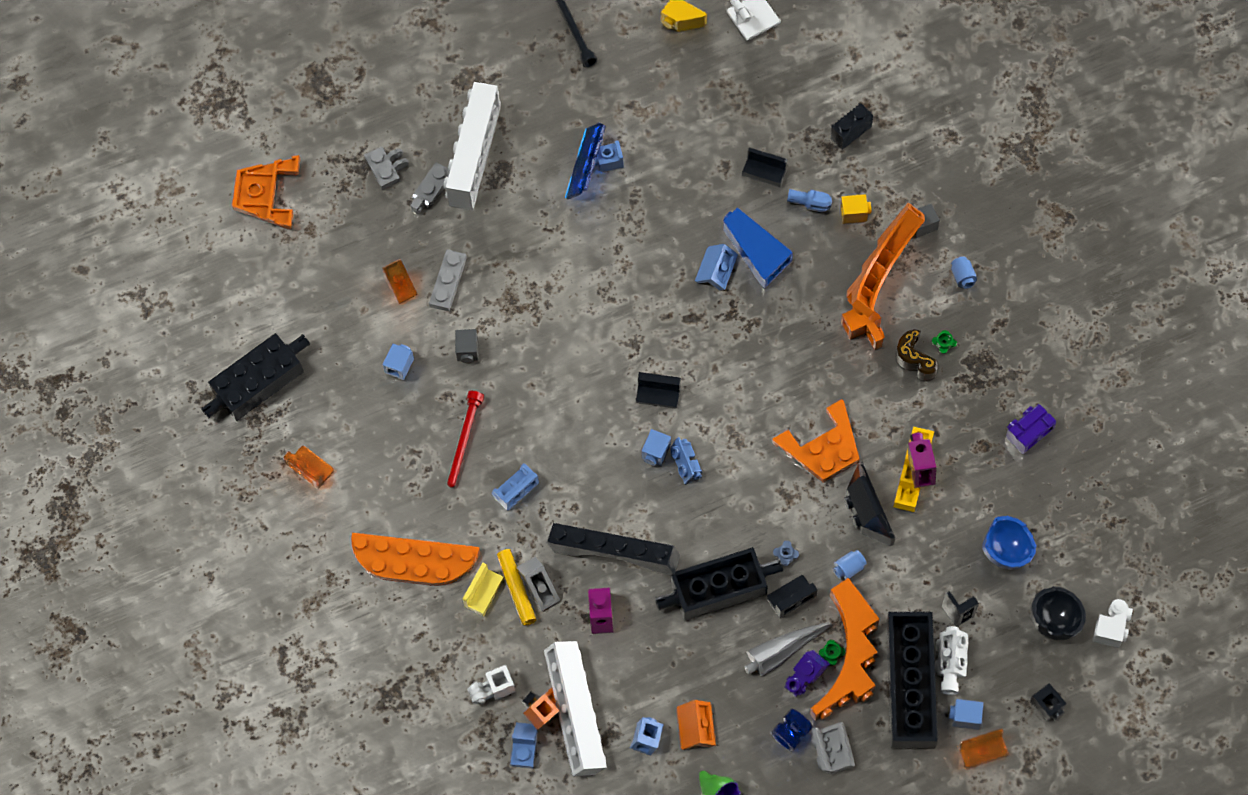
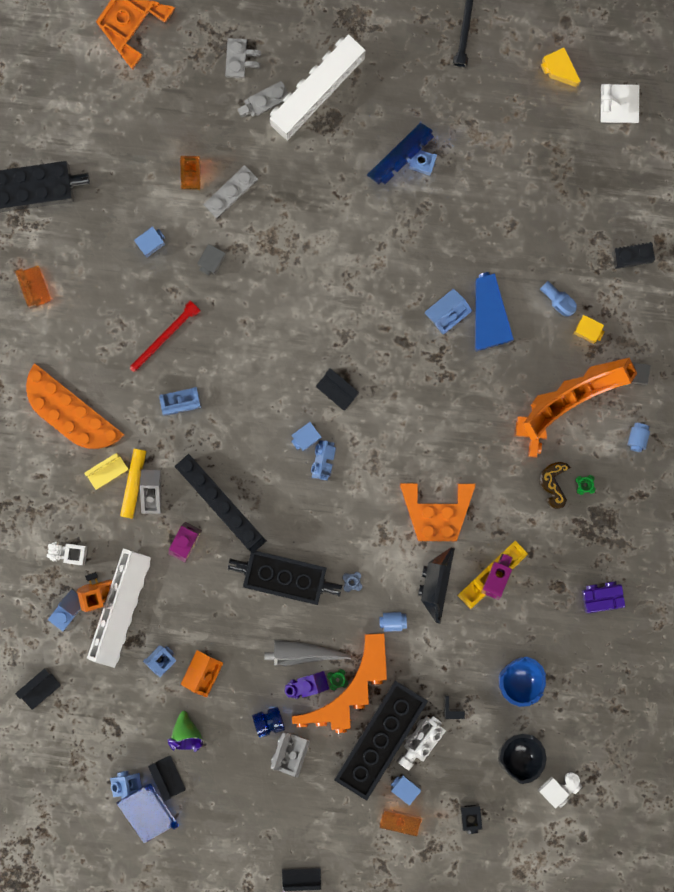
camera: 30 degrees right, 20 degrees up
black panel [742,148,787,187] -> none
black panel [767,575,818,618] -> none

